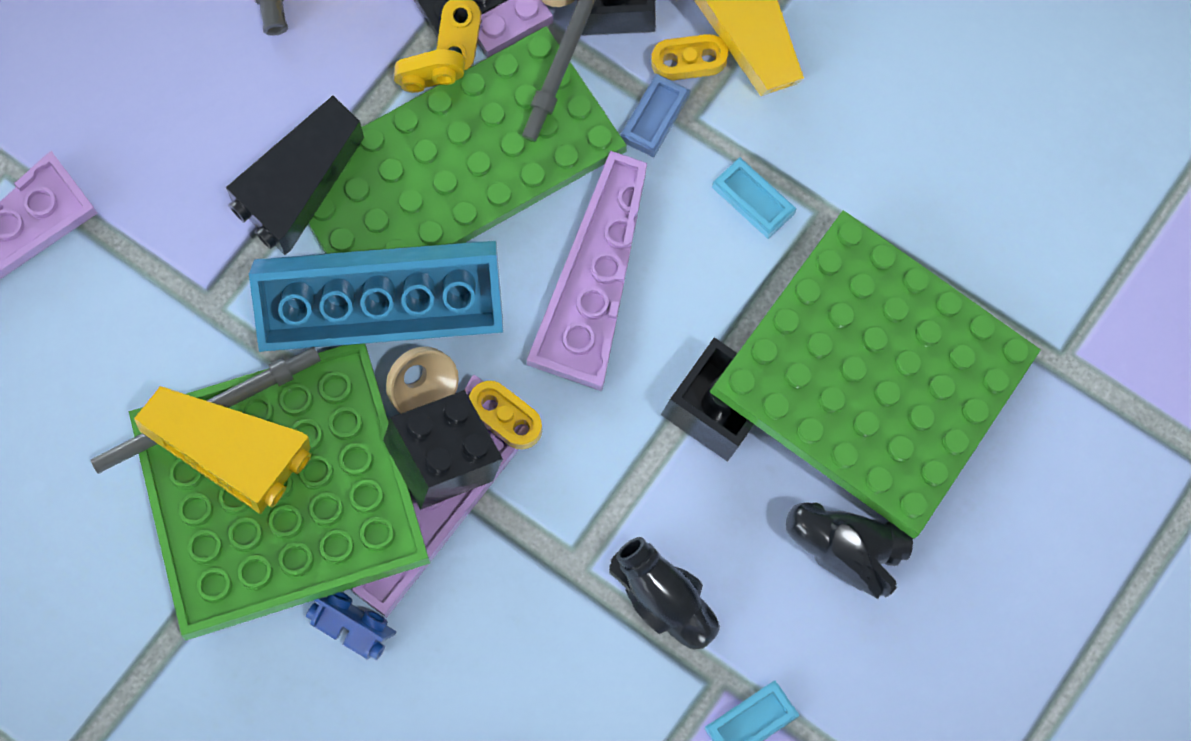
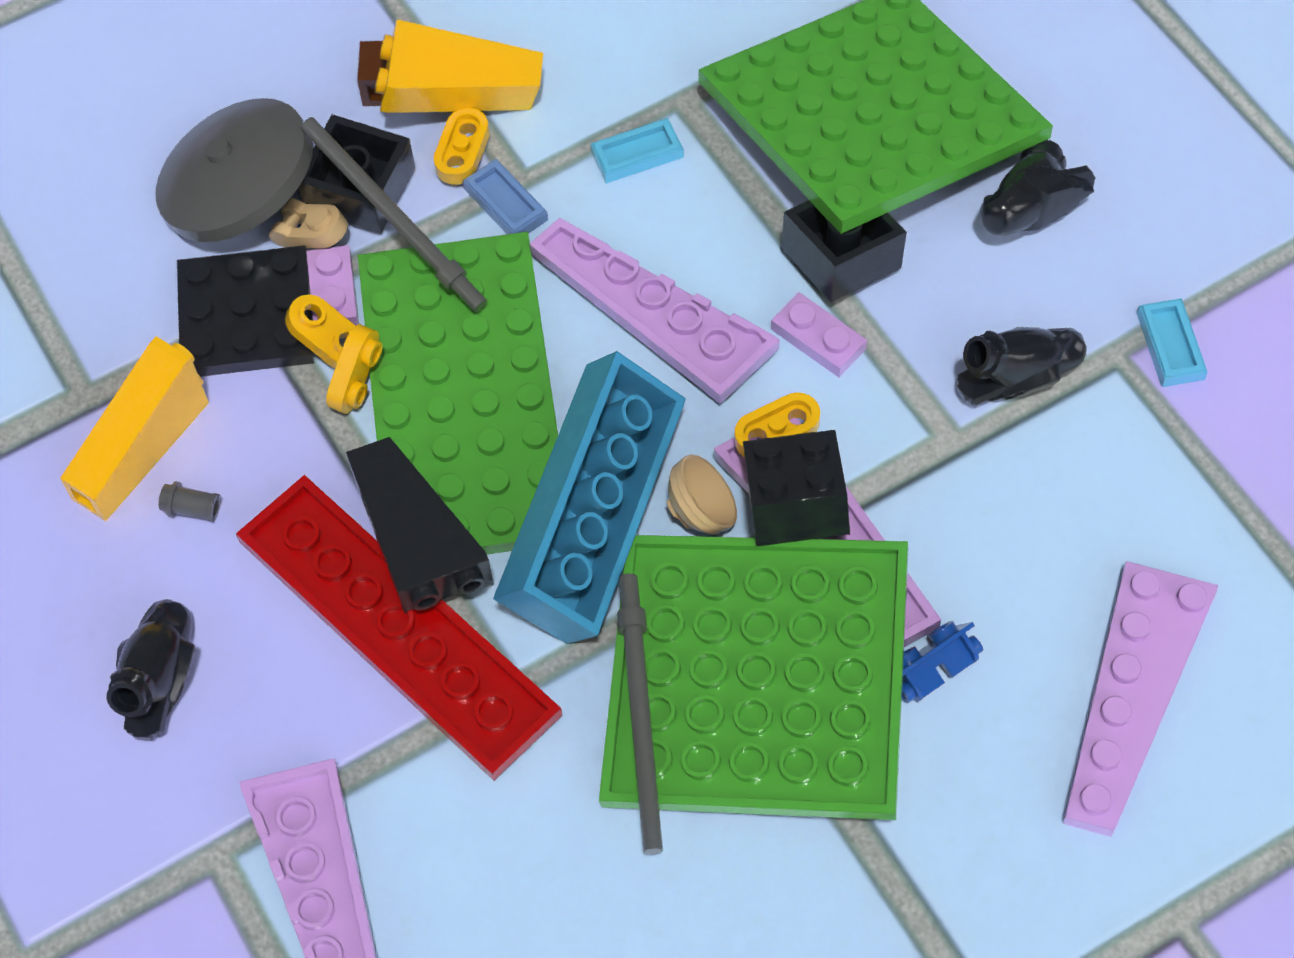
camera: 65 degrees left, 10 degrees down
yellow slope [134,386,311,515] -> none
none -> black animal [106,599,195,740]
none -> red plate [236,475,562,781]
none -> lavender plate [771,292,868,378]

